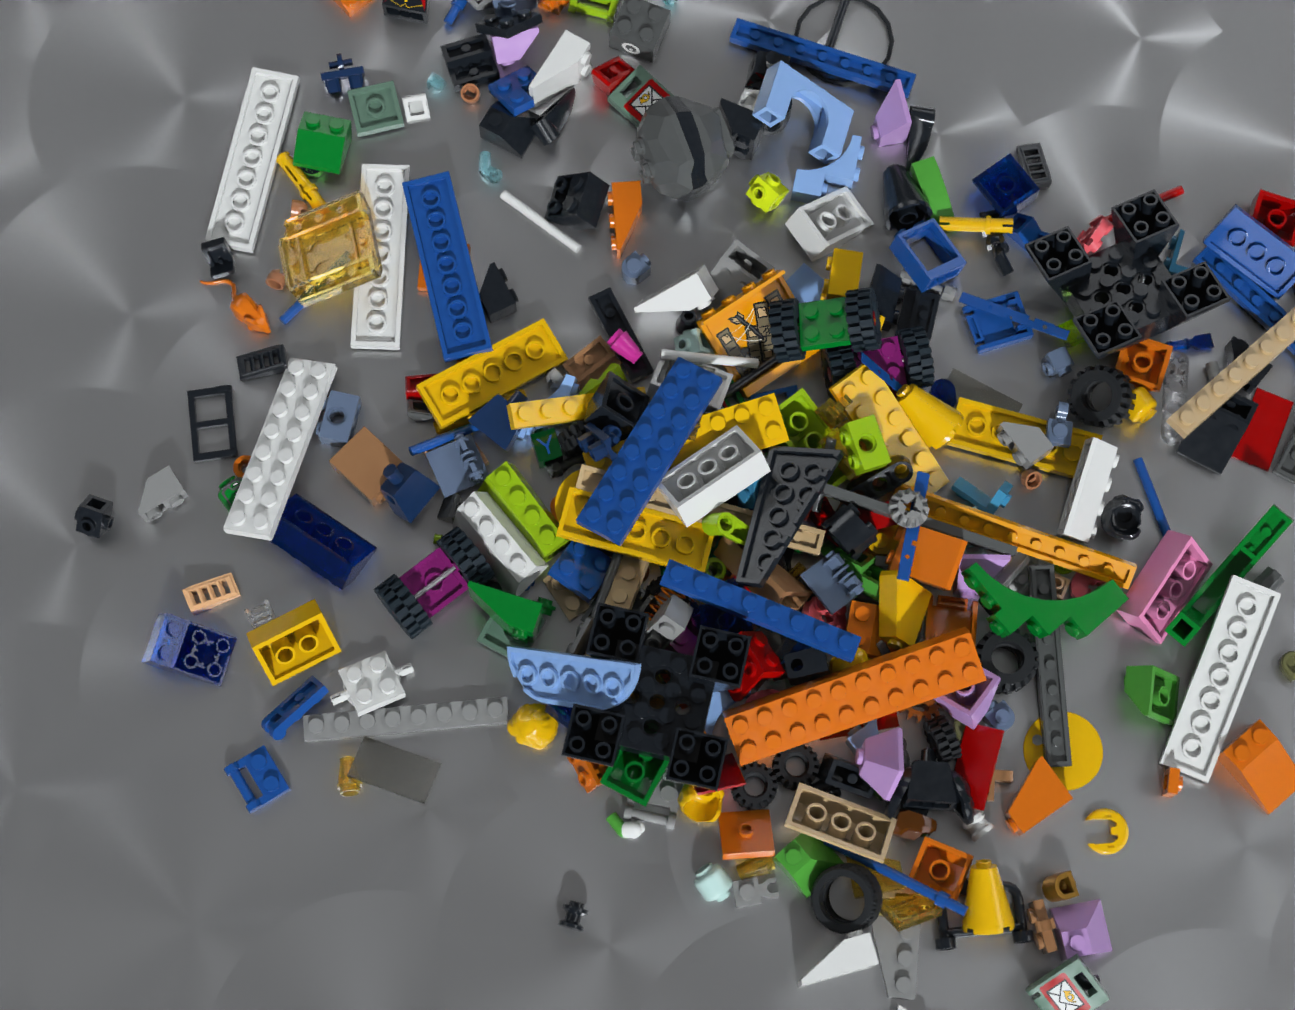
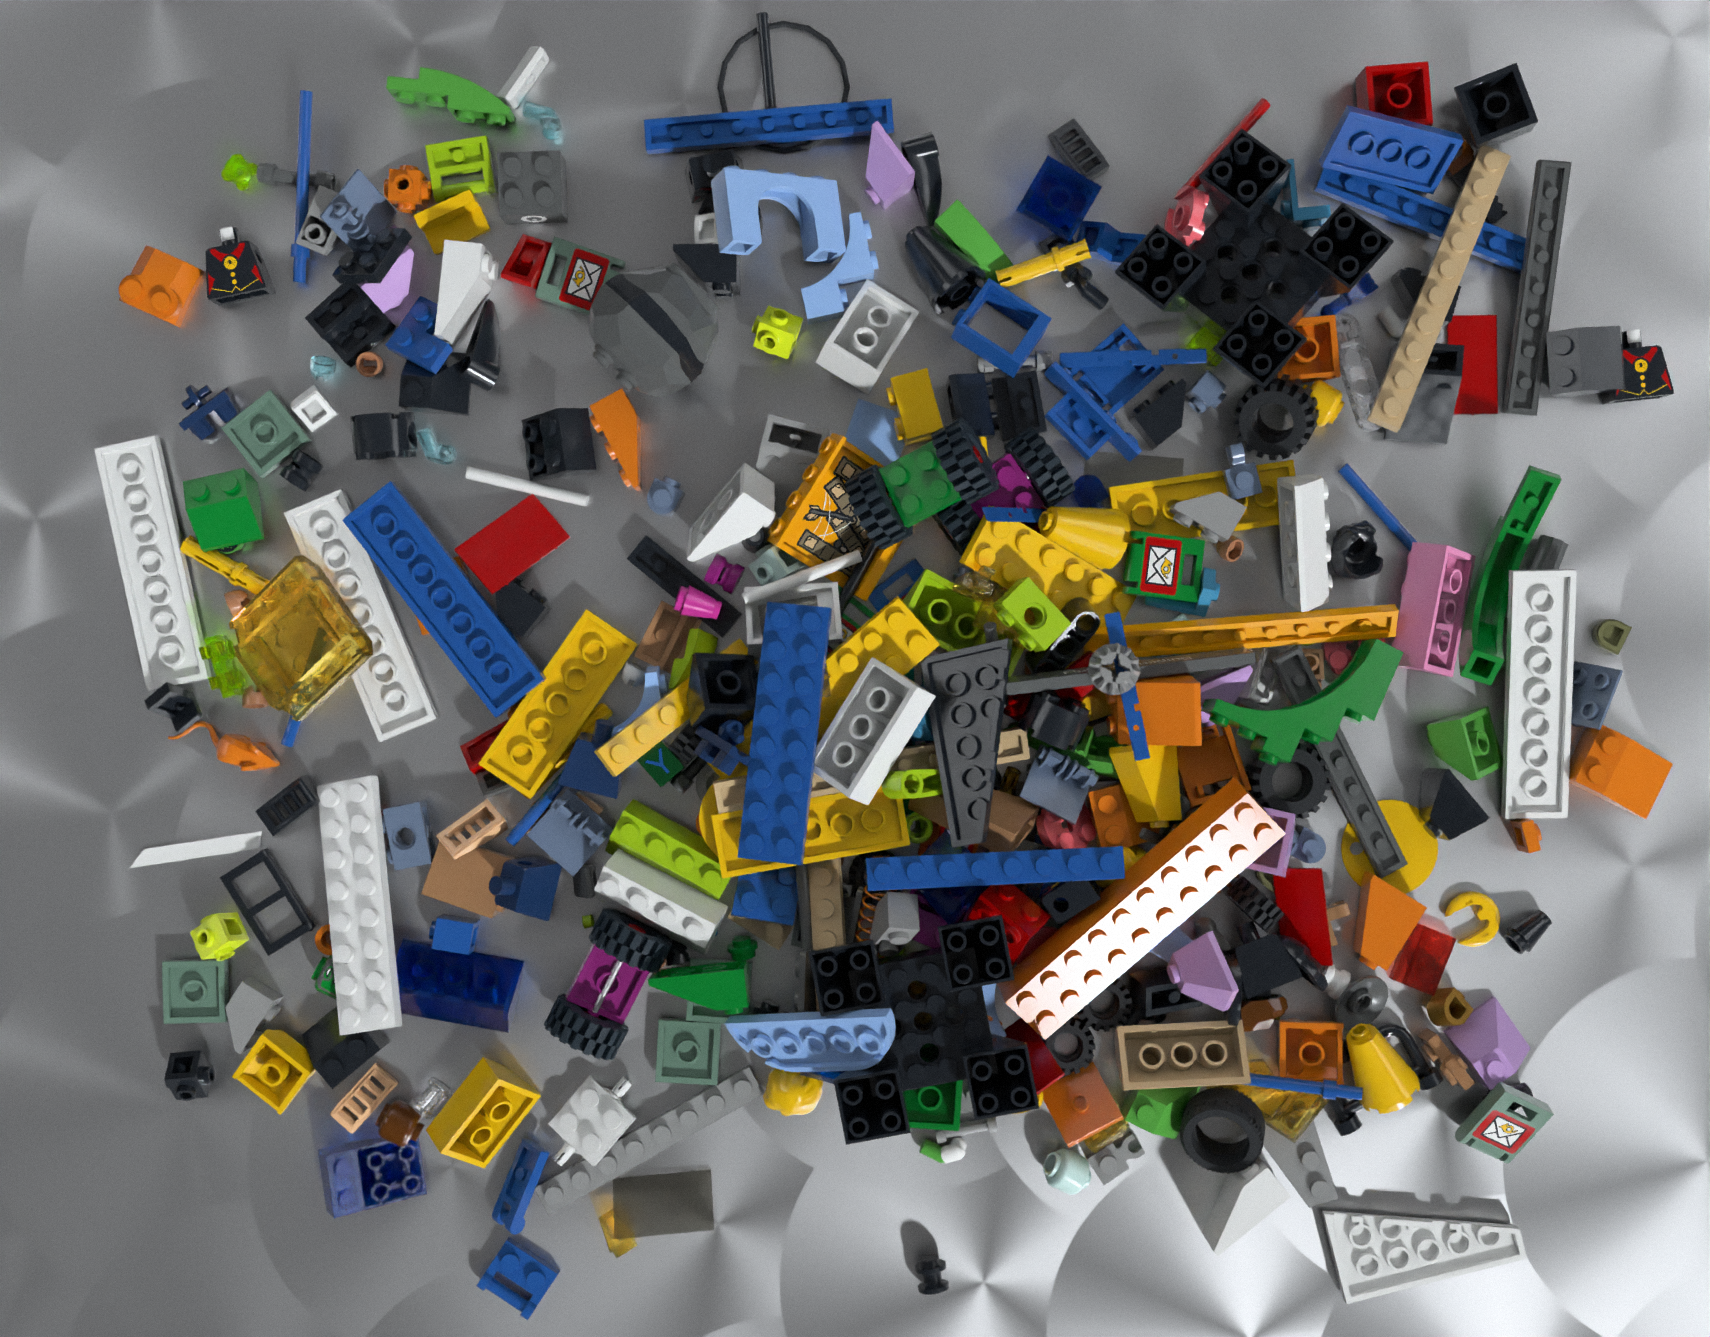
camera: 20 degrees left, 15 degrees up
none -> white sticker [128,831,262,869]
none -> sand green plate [162,959,229,1024]
none -> neon yellow brick [190,912,249,961]
none -> clear neon green plate [198,635,246,698]
none -> yellow slope [232,1029,316,1115]
none -> black wheel [279,448,324,492]
none -> black slope [302,1006,390,1089]
none -> black brick [350,412,418,460]
none -> reddish brown head [375,1100,425,1147]
none -> yellow panel [413,189,491,255]
none -> blue brick [429,914,480,955]
none -> light nougat slope [436,799,508,859]
none -> red window [454,494,570,595]
none -> sand green plate [655,1018,721,1085]
none -> magenta wheel [704,553,745,595]
none -> blue bracket [1044,362,1142,462]
none -> container [1122,531,1205,603]
none -> black slope [1129,378,1187,450]
none -> dark grey dish [1335,976,1388,1030]
none -> clear red plate [1389,923,1456,996]
none -> black slope [1419,768,1490,841]
none -> black cone [1504,910,1552,954]
none -> sand blue hinge [1571,661,1623,730]

